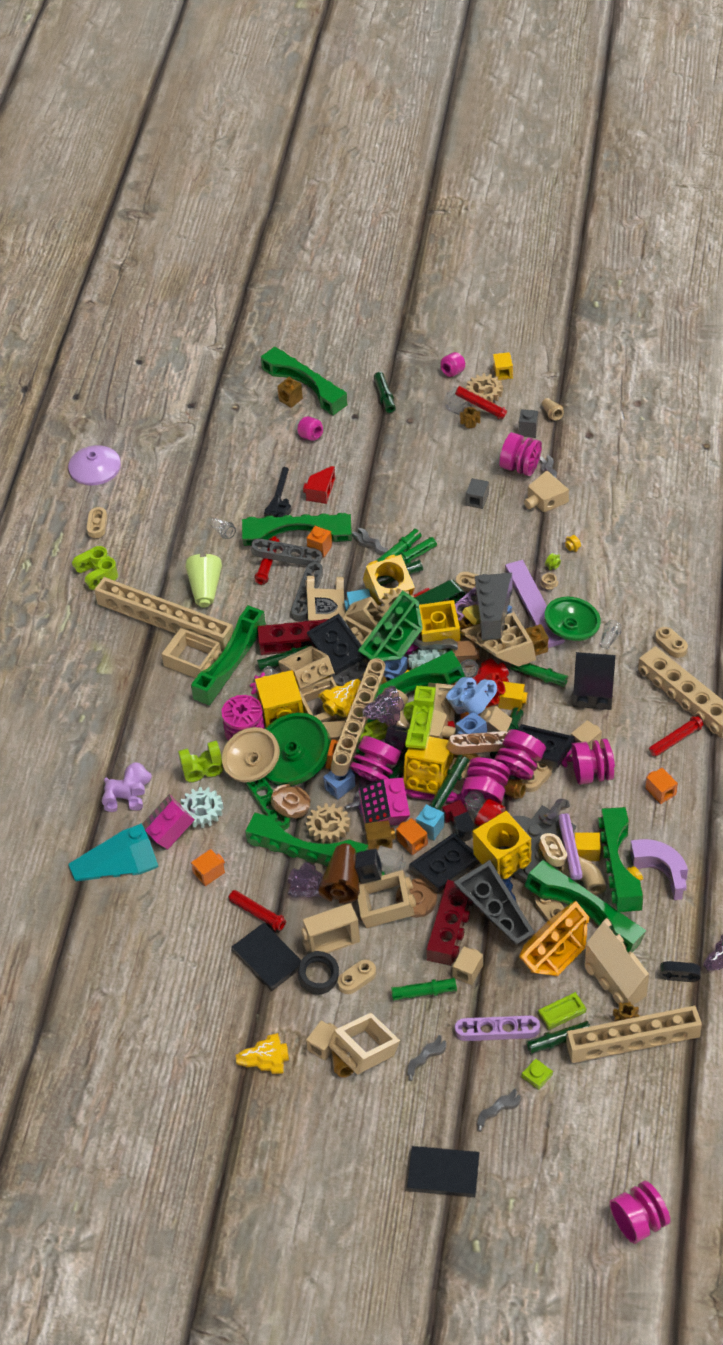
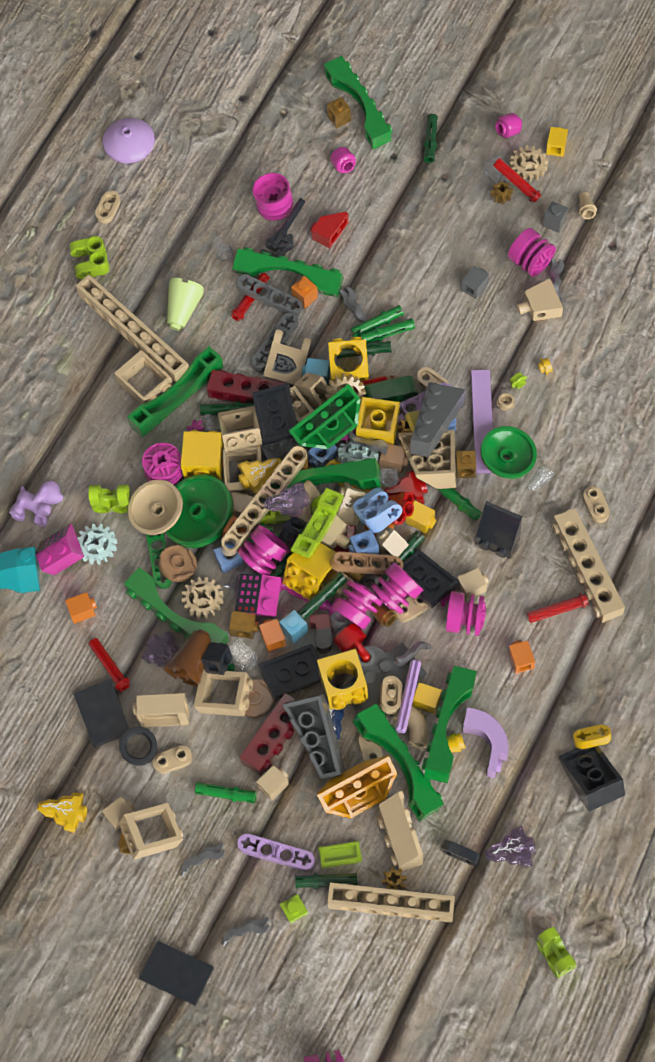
camera: 20 degrees right, 15 degrees up
none -> dark pink wheel [253,173,294,221]

